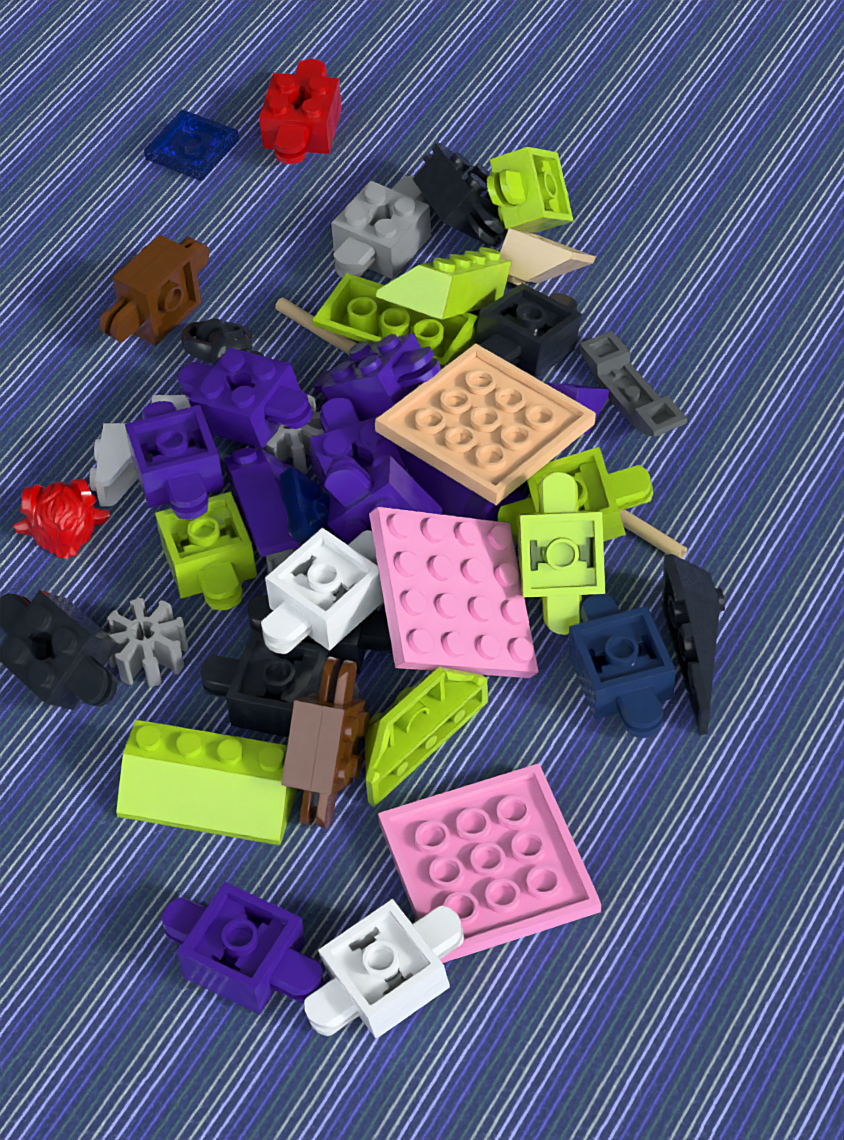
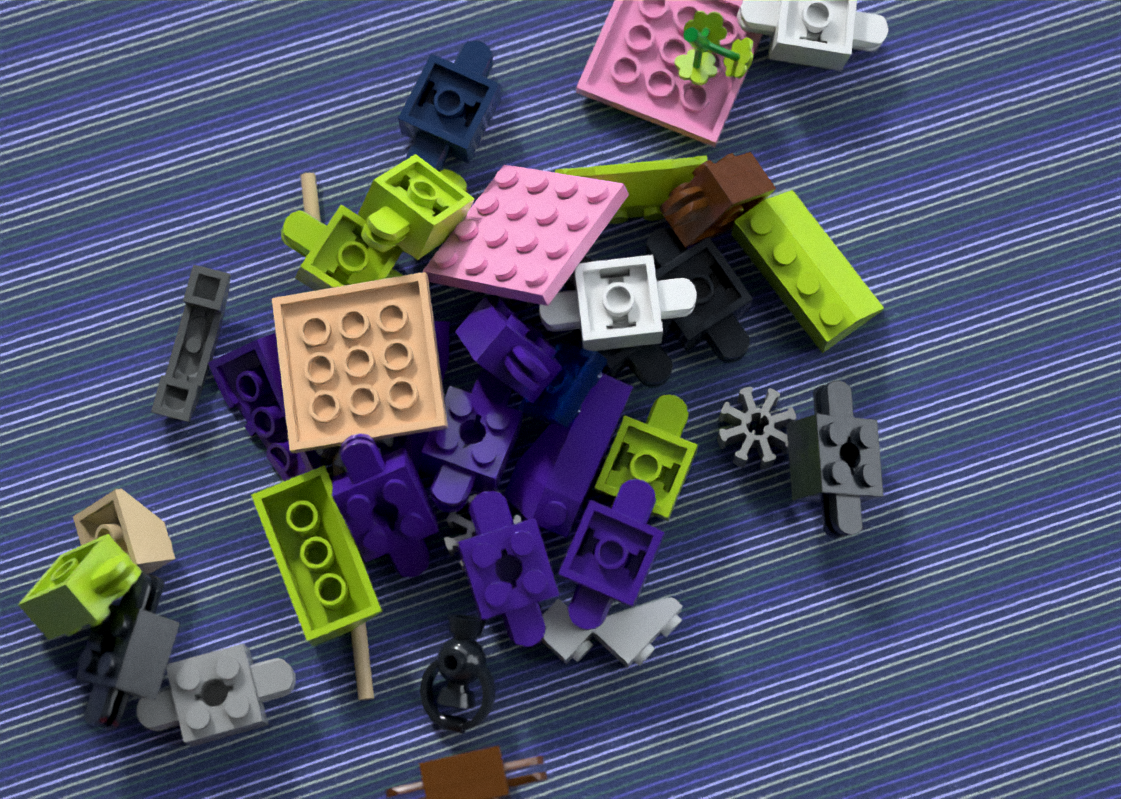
camera: 140 degrees left, 25 degrees up
red hair [13,479,110,559] -> none
dark purple brick [162,881,324,1015] -> none
lime slope [376,247,512,320] -> none
black brick [474,283,582,378] -> none
black wedge [661,554,725,735] -> none
none -> lime plant [674,11,753,86]

